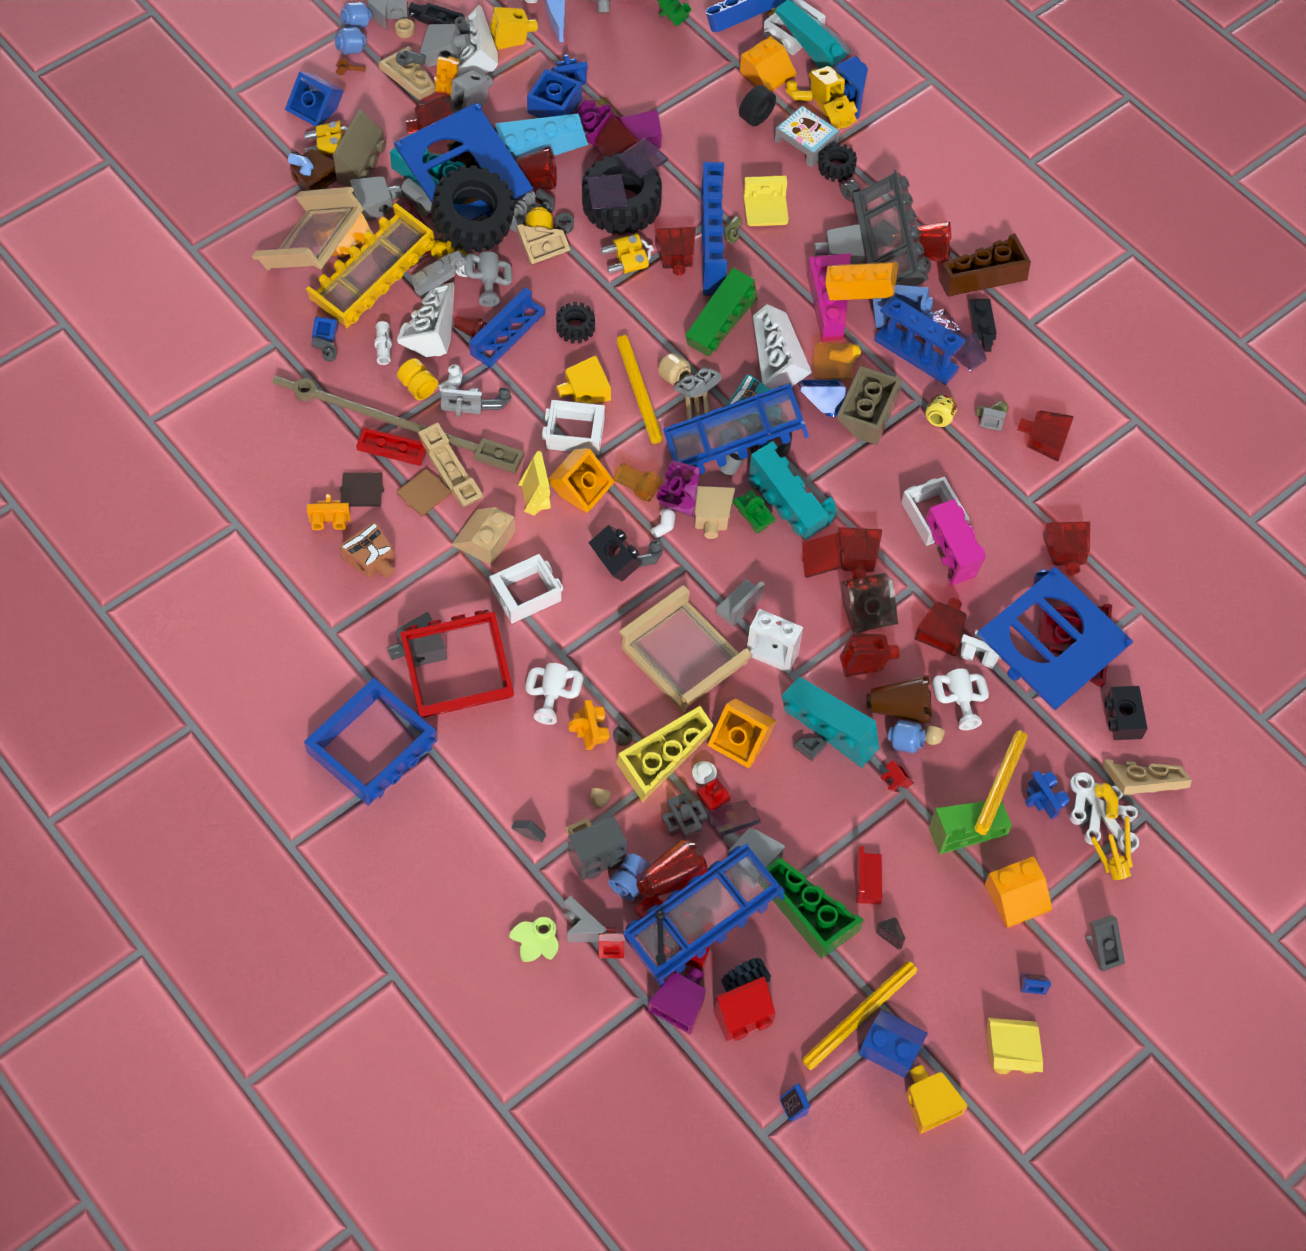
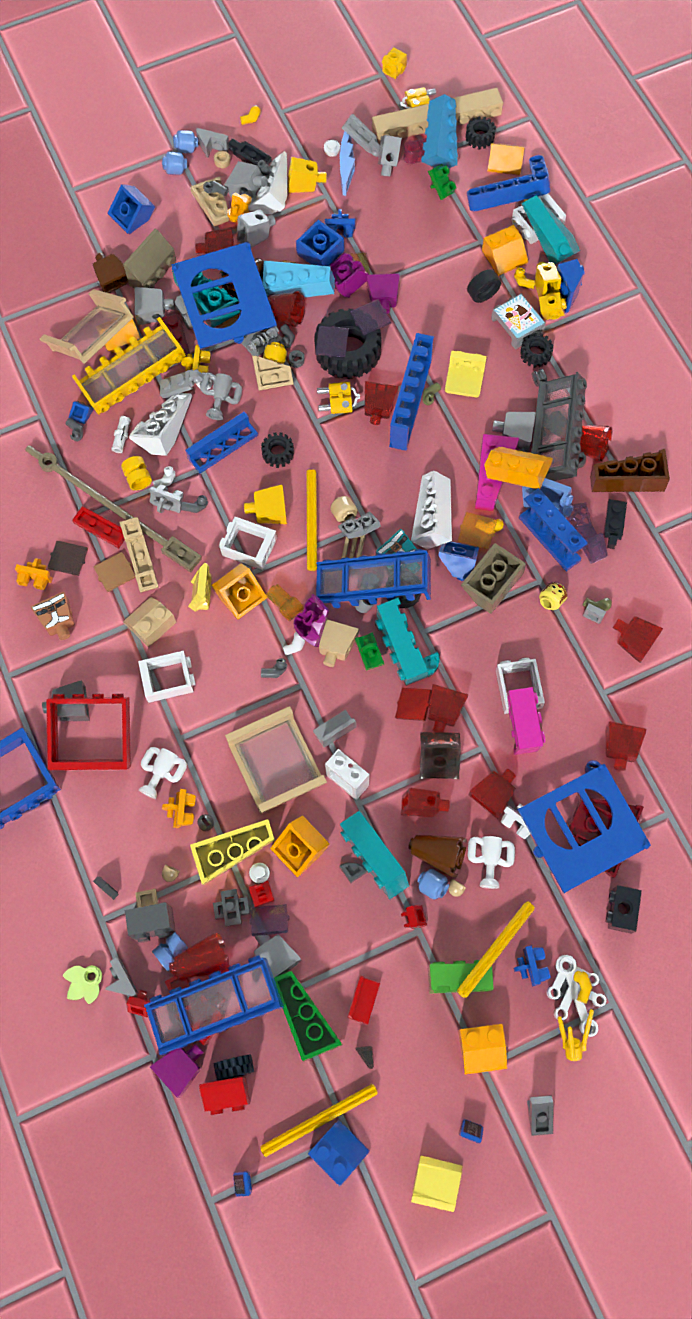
camera: 20 degrees right, 10 degrees up
light blue arm [288,153,314,176] -> none
yellow piece [304,121,348,156] -> none
dark orange hand [335,59,365,75] -> none
black tyre [431,165,515,252] -> none
clear red cone [454,316,487,338] -> none
black brick [588,525,643,581] -> none
clear red torso [594,116,645,162] -> none
black hinge [655,911,666,965] -> none
green wedge [685,268,758,357] -> none
yellow torso [906,1065,968,1134] -> none
tan wing [1103,759,1192,795] -> none

